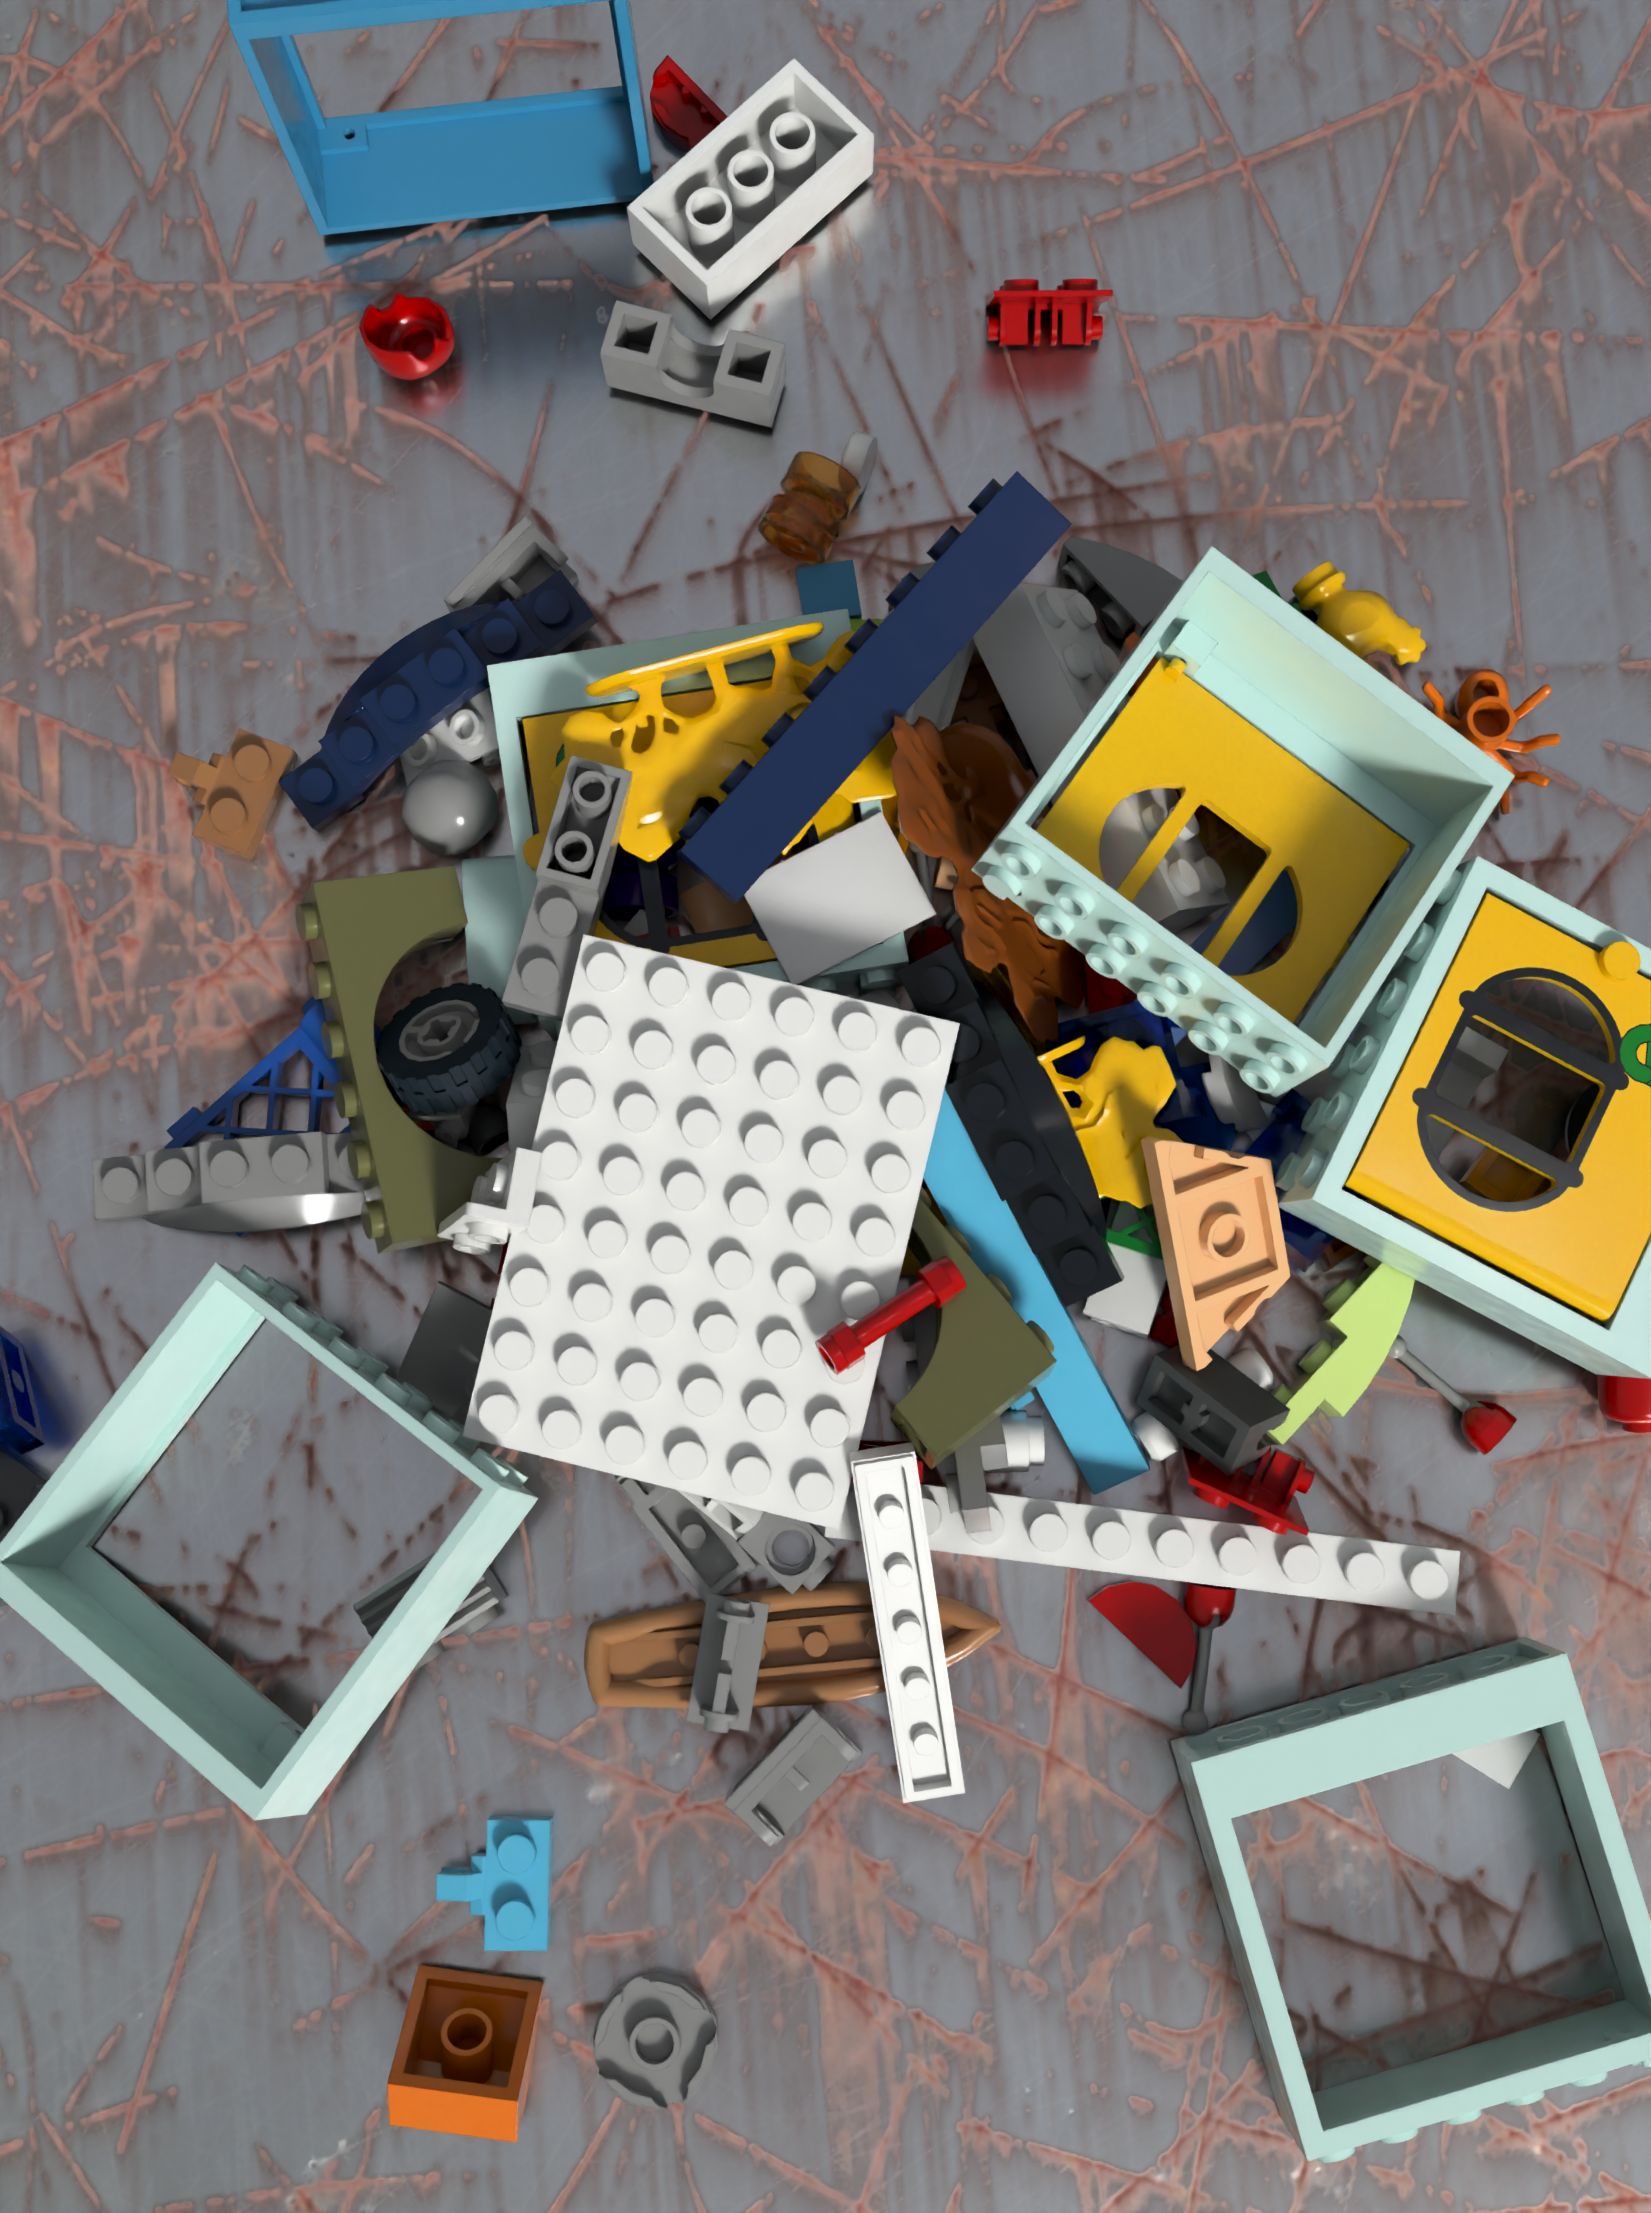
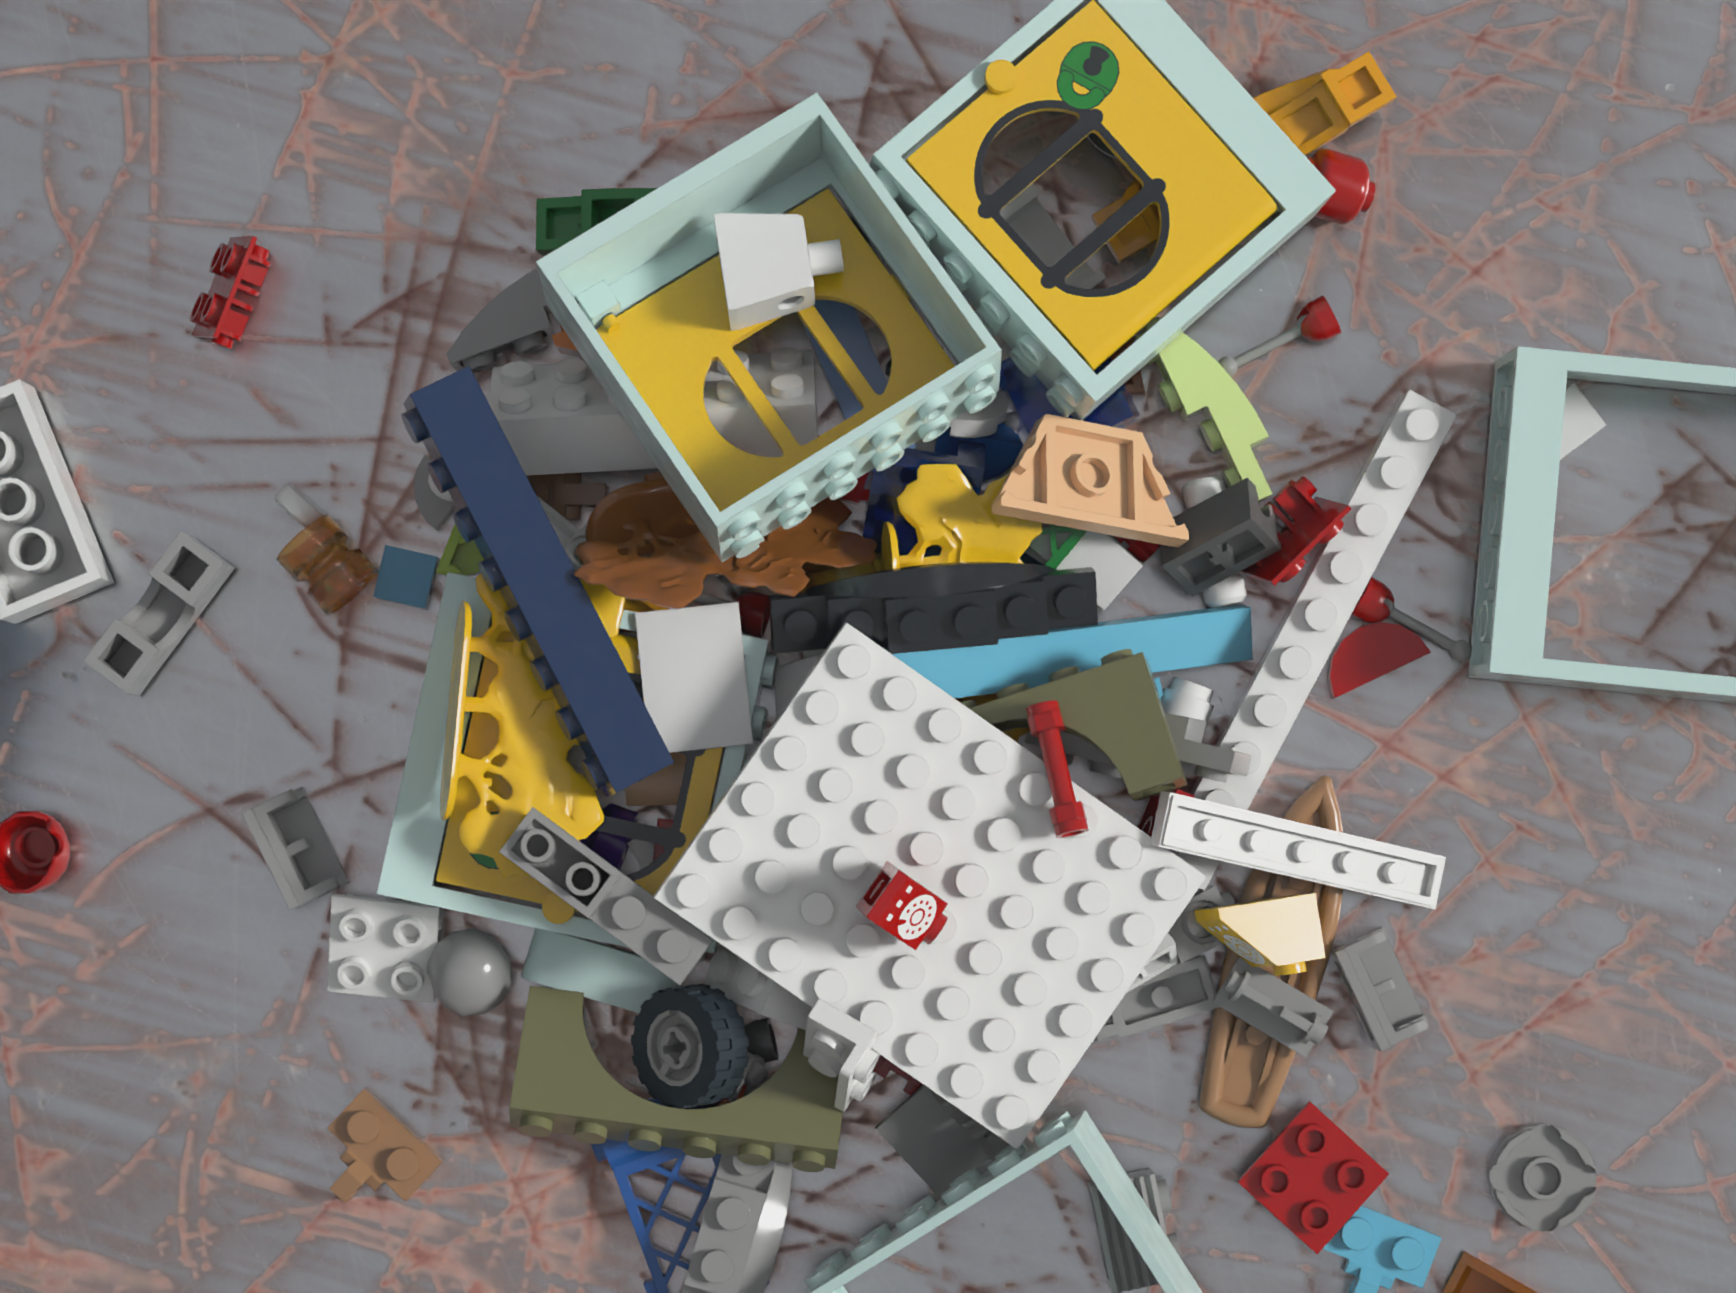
camera: 70 degrees left, 5 degrees up
dark blue piece [279,570,599,832] -> none
yellow animal [1292,561,1426,665] -> none
orange animal [1422,669,1560,815] -> none
none -> white torso [714,213,844,331]
none -> red slope [855,861,948,950]
none -> slope [1194,893,1325,976]
none -> red hinge [1237,1101,1389,1255]

